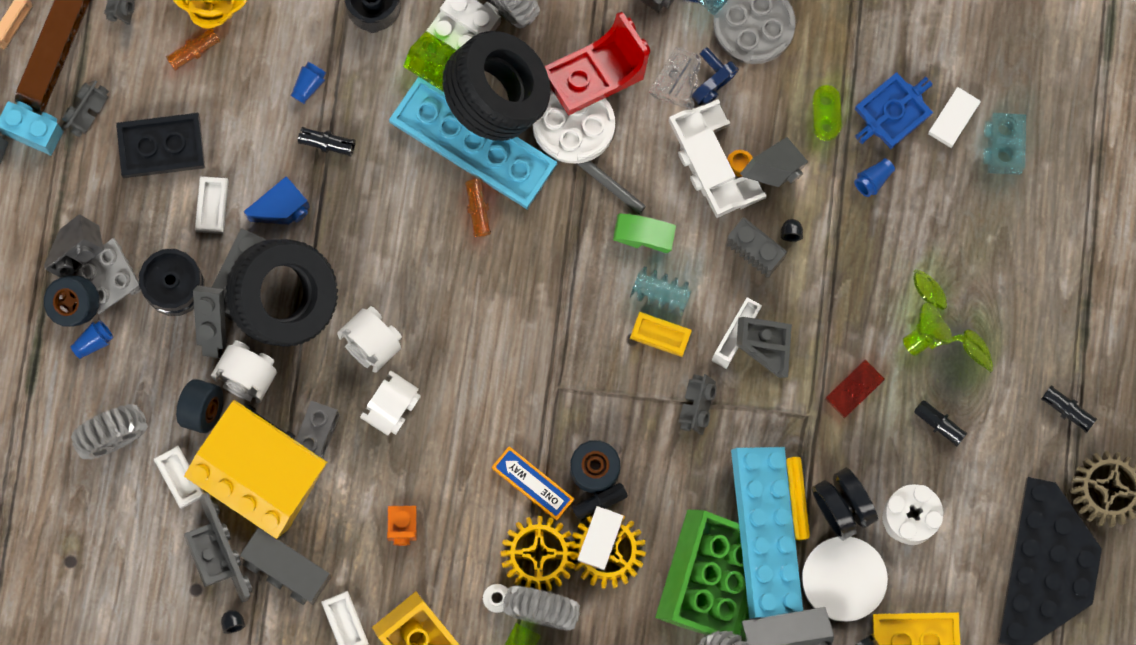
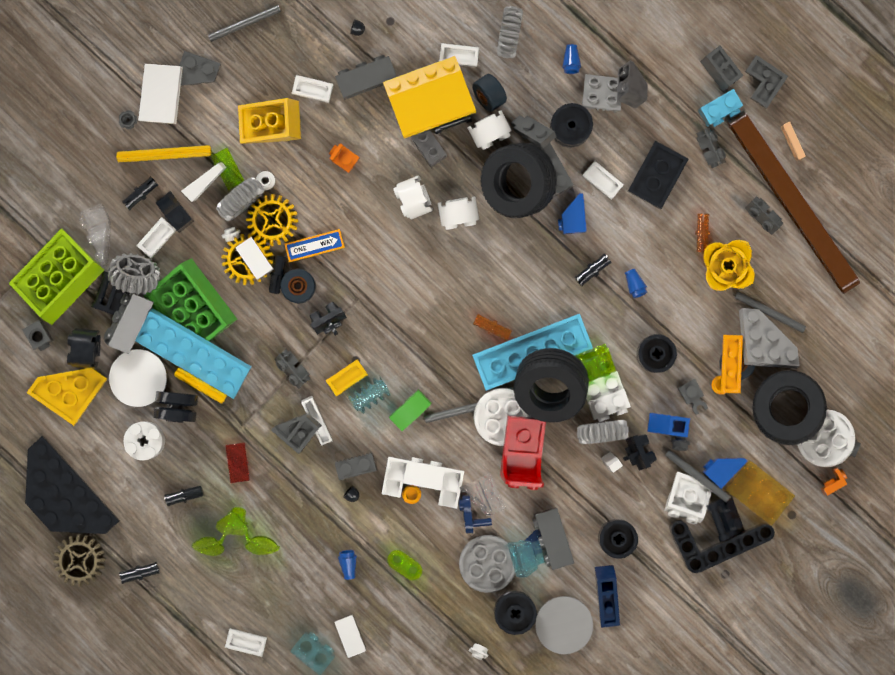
camera: 125 degrees right, 10 degrees up
black wheel [44,276,99,327] -> none
dark grey bracket [184,492,252,603] -> none
dark grey slope [740,137,808,187] -> none
blue plate [855,72,933,149] -> none
none -> white plate [222,227,241,242]
none -> white tile [225,628,267,657]
none -> black hips [310,302,347,336]

